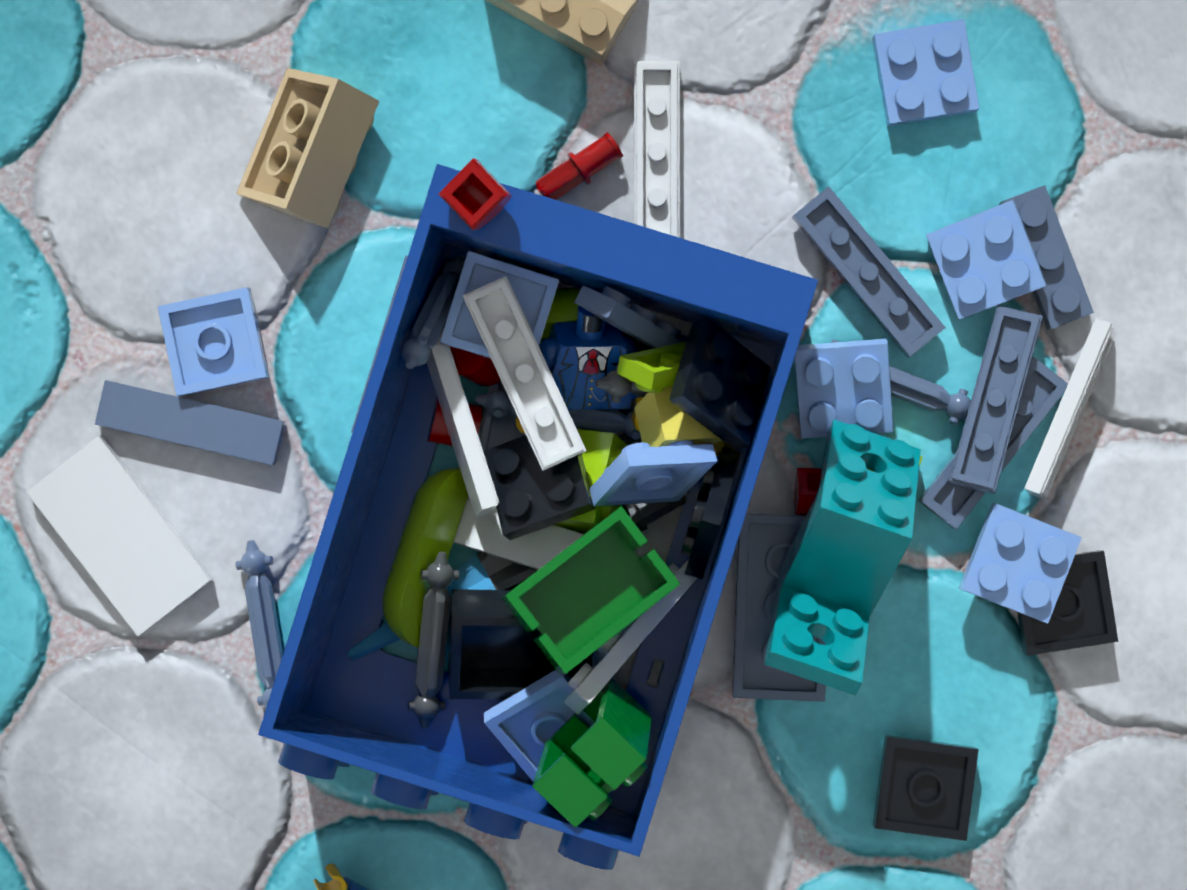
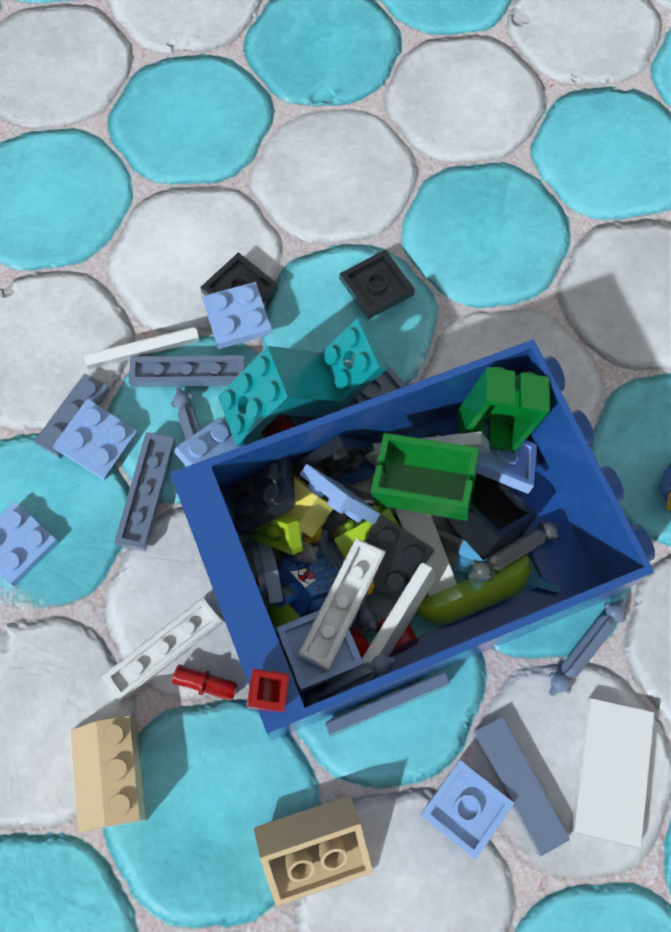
camera: 130 degrees left, 20 degrees down
sand blue tile [949,305,1043,495] -> none

